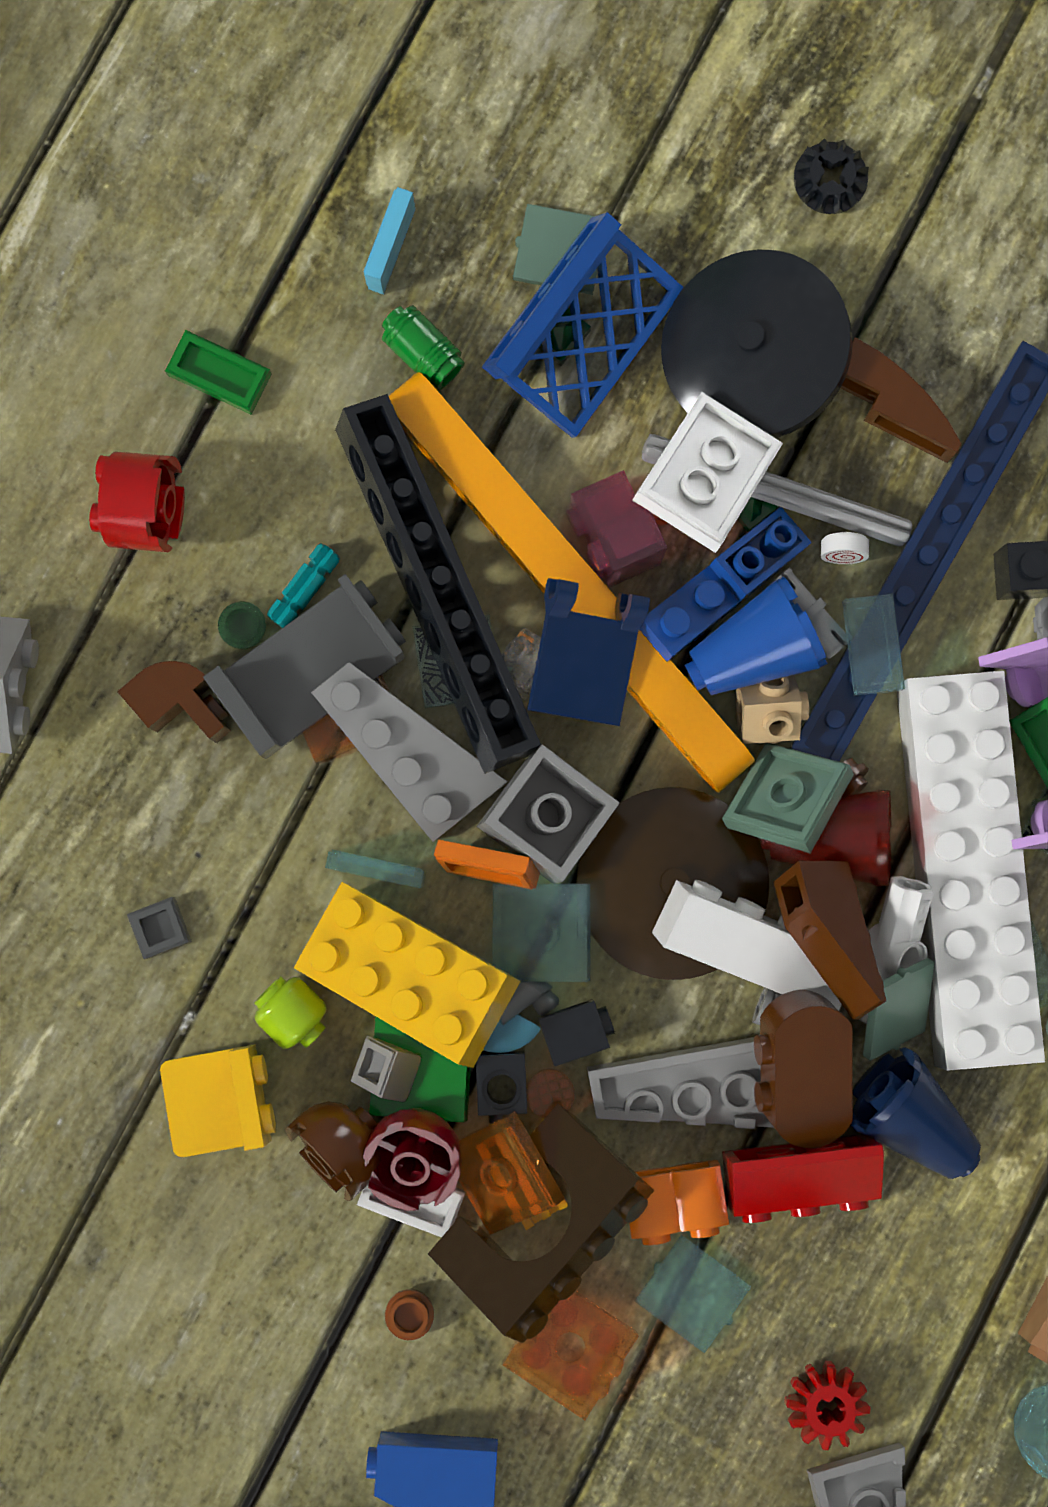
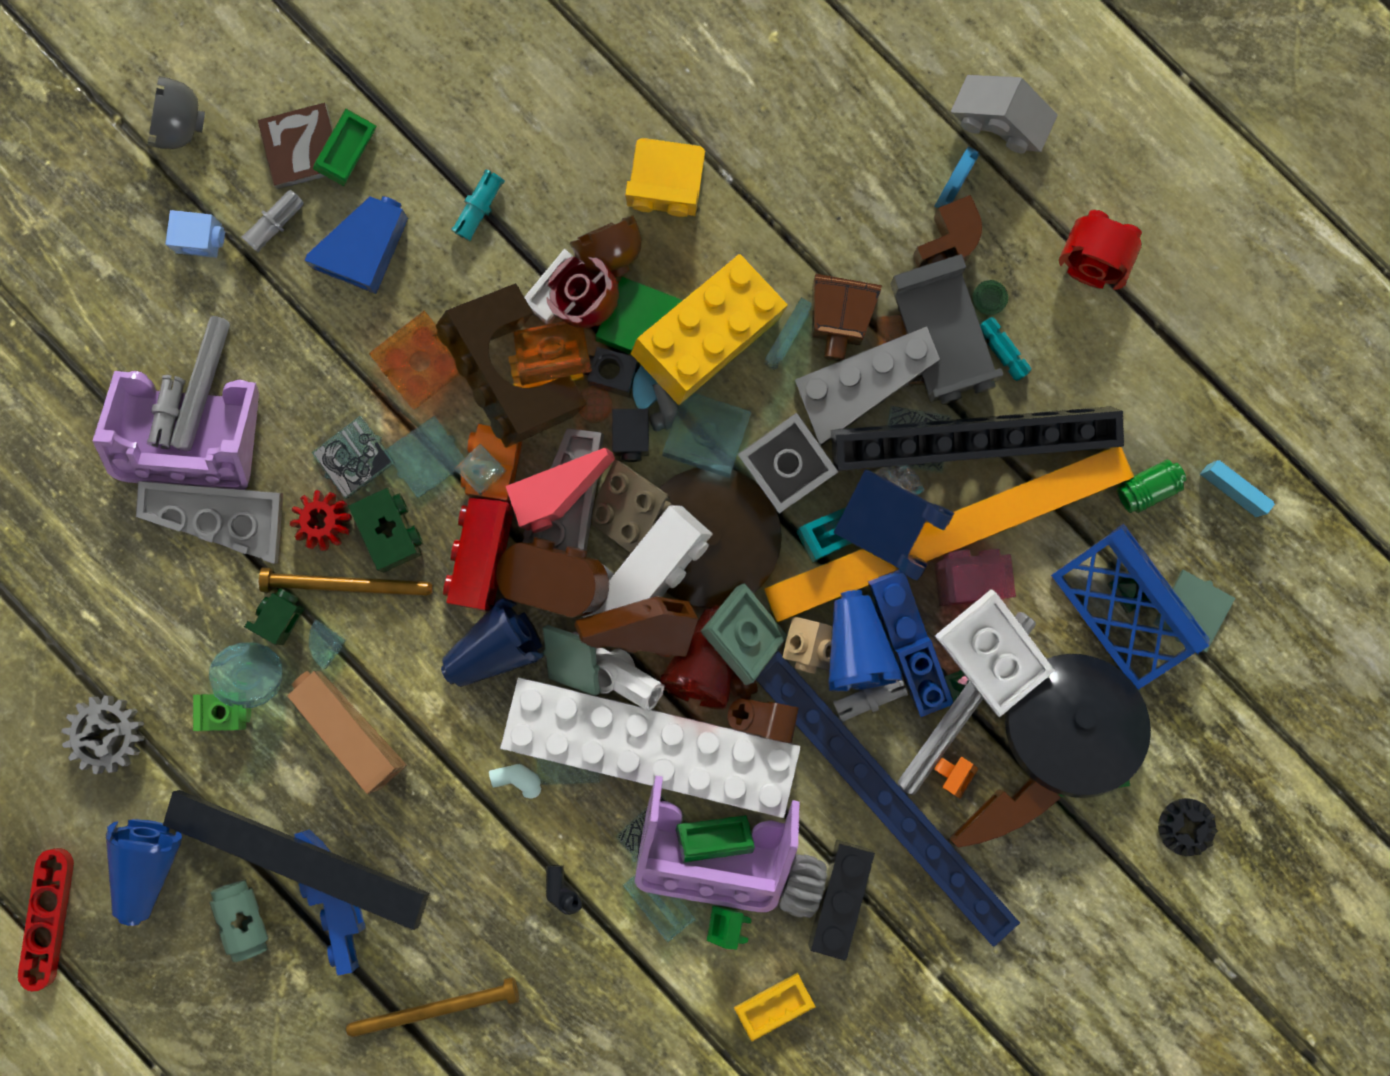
camera: 110 degrees right, 0 degrees up
dark grey tile [127,897,192,959] -> none
green tile [165,330,272,415] -> none
lime head [254,976,327,1049] -> none
light grey slope [351,1035,421,1102] -> none
dark orange plate [385,1289,434,1340] -> none
orange tile [434,839,540,890] -> none
white tile [821,532,869,564] -> none
clear light blue tile [842,594,905,696] -> none
none -> dark green brick [244,588,305,646]
none -> pearl gold bar [259,567,433,596]
none -> clear light blue tile [309,620,347,669]
none -> piece [312,416,395,499]
none -> dark green brick [348,488,423,573]
none -> teal pin [451,169,505,242]
none -> clear light blue tile [454,444,507,495]
none -> coral slope [505,447,615,533]
none -> dark tan hinge [591,459,674,553]
none -> reddish brown piece [728,698,799,744]
none -> teal slope [797,507,852,563]
none -> reddish brown torso [812,274,882,361]
none -> dark azure tile [934,146,979,209]
none -> orange tile [934,757,978,799]

